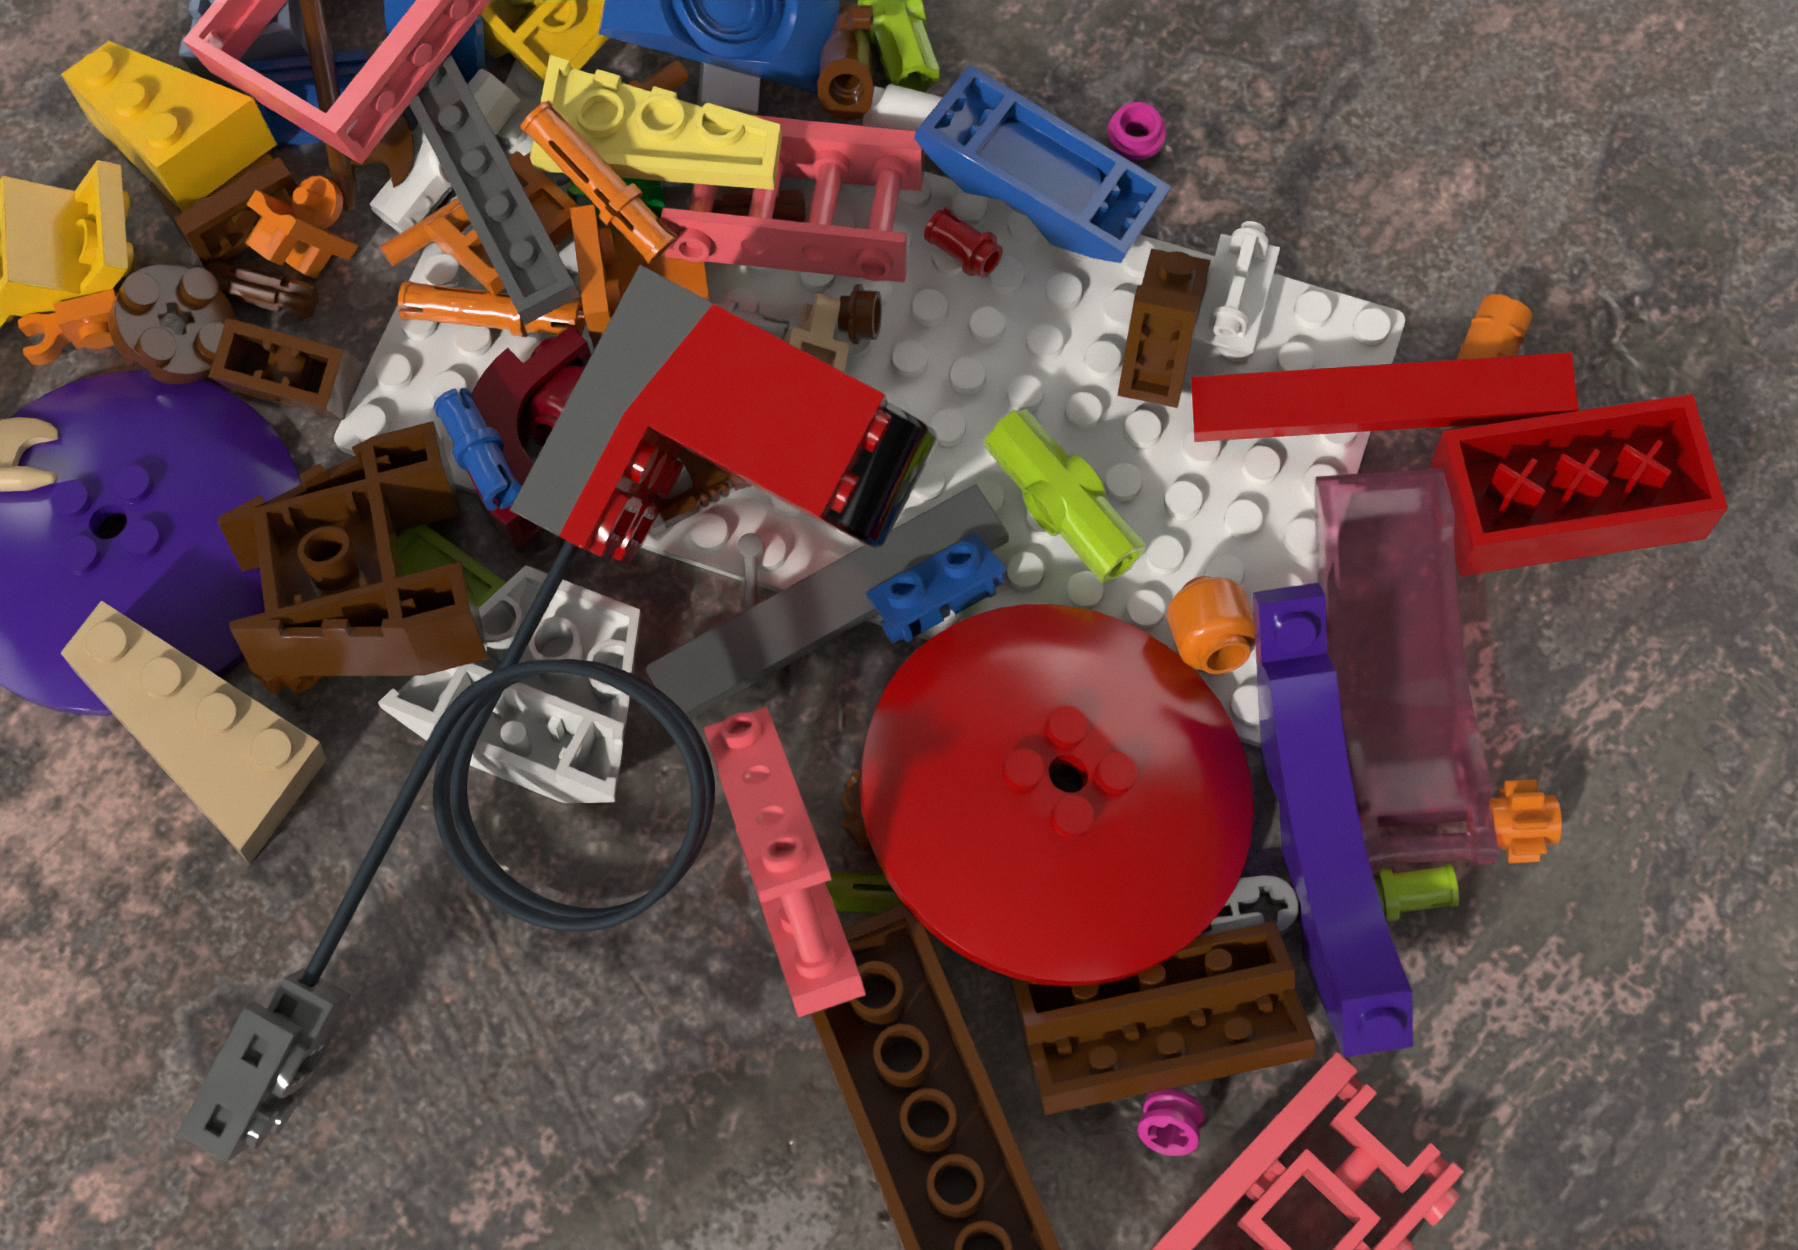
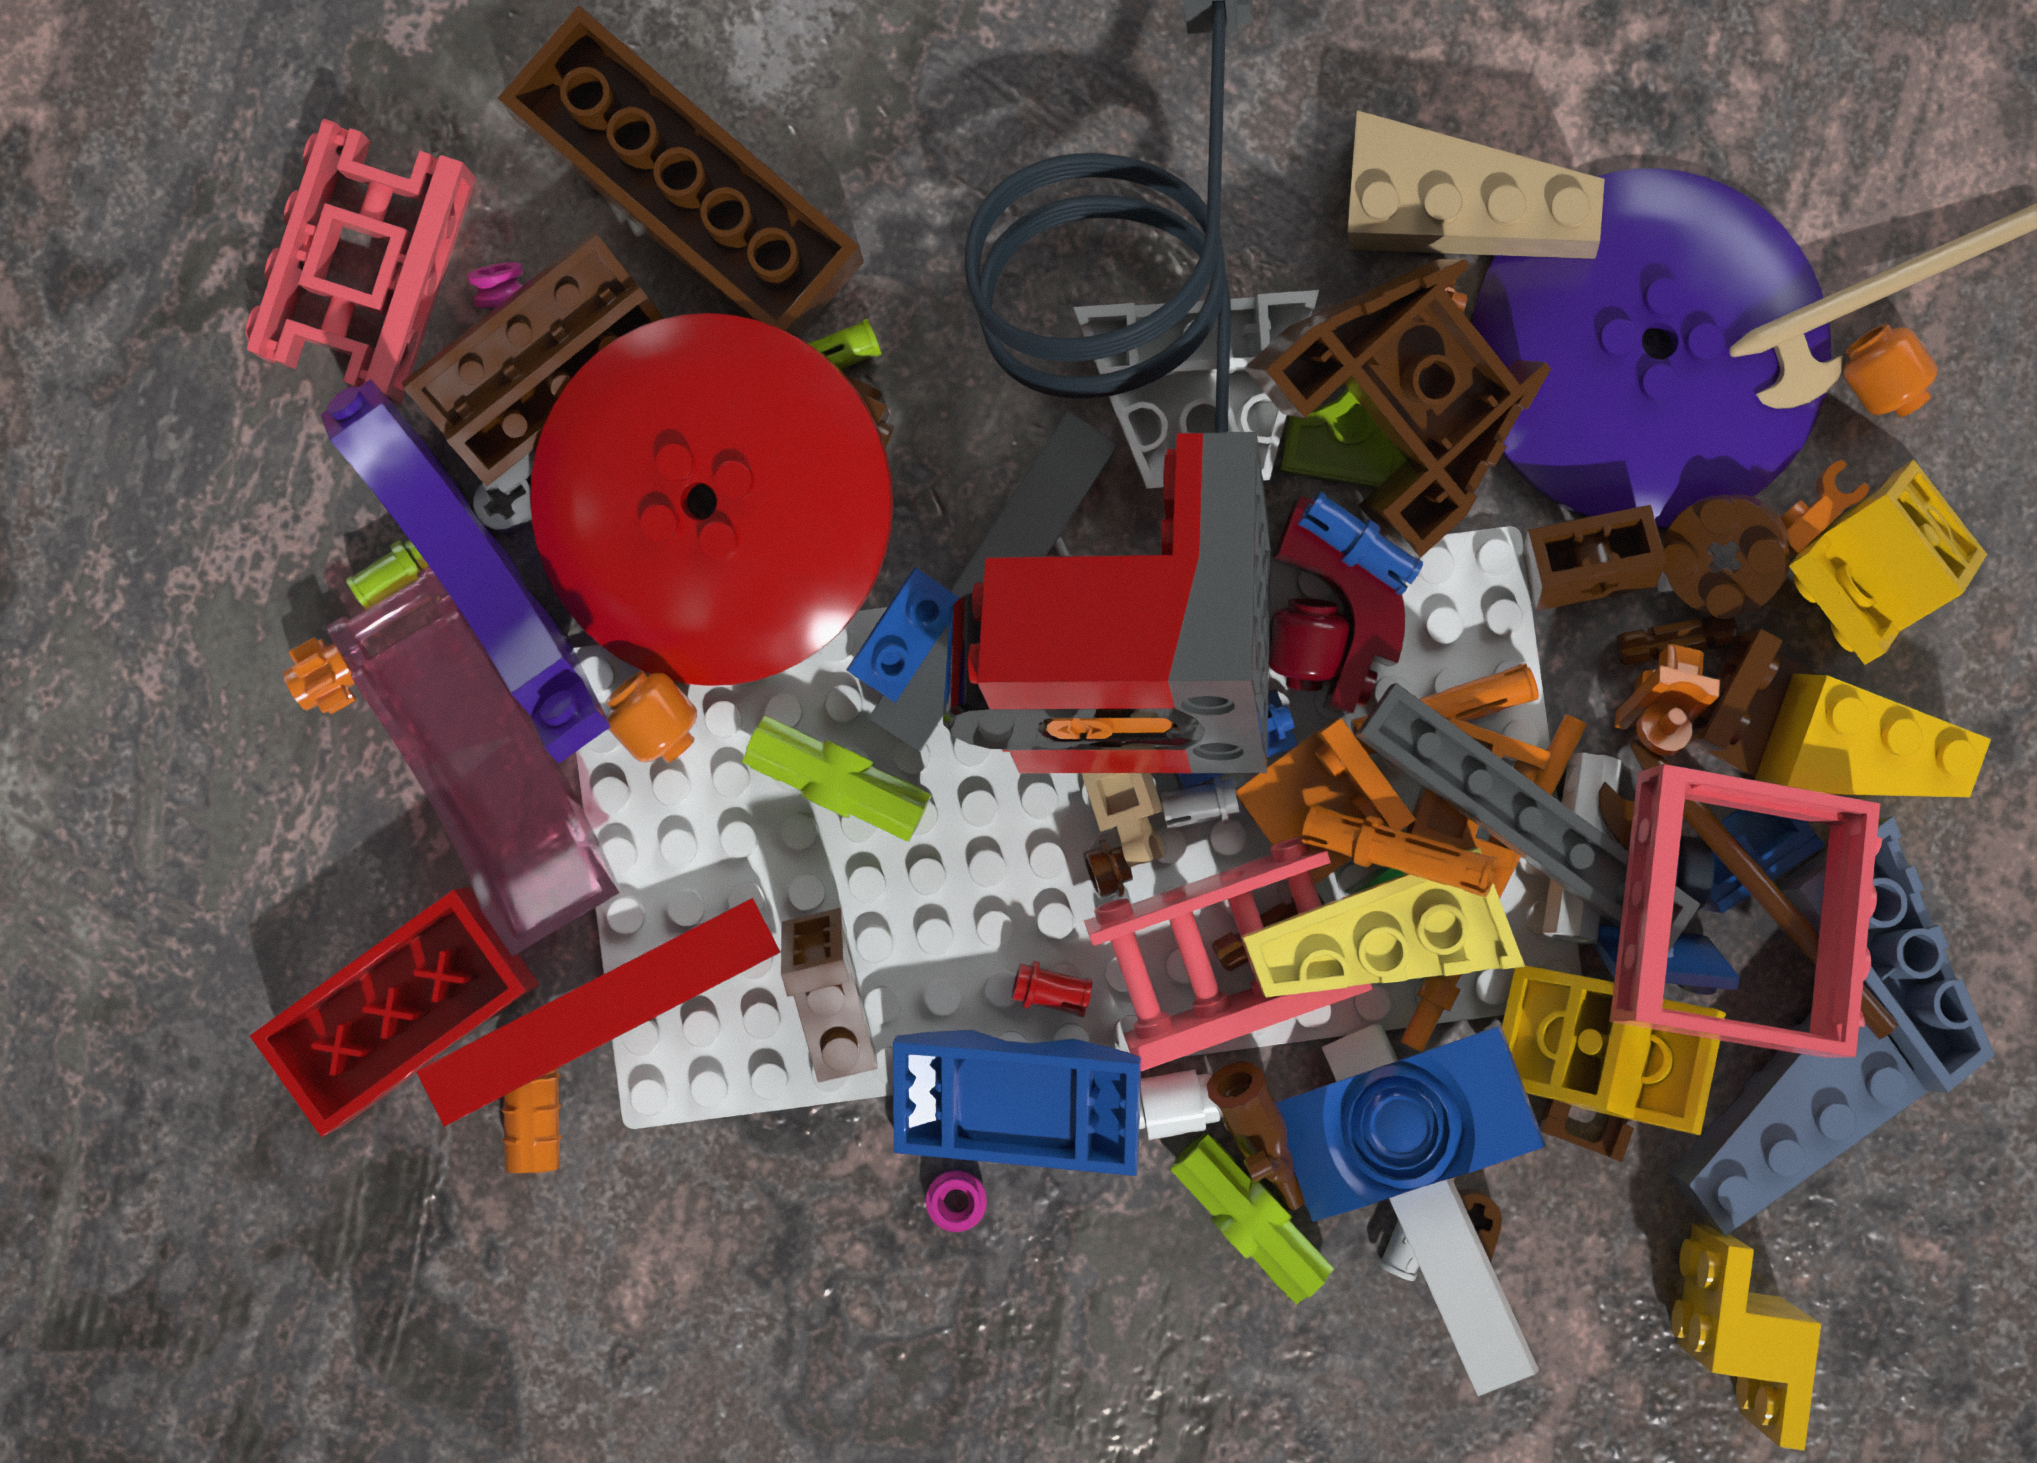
camera: 145 degrees right, 20 degrees up
coral fence [703,707,866,1018] -> none
white hinge [1193,221,1280,354] -> none

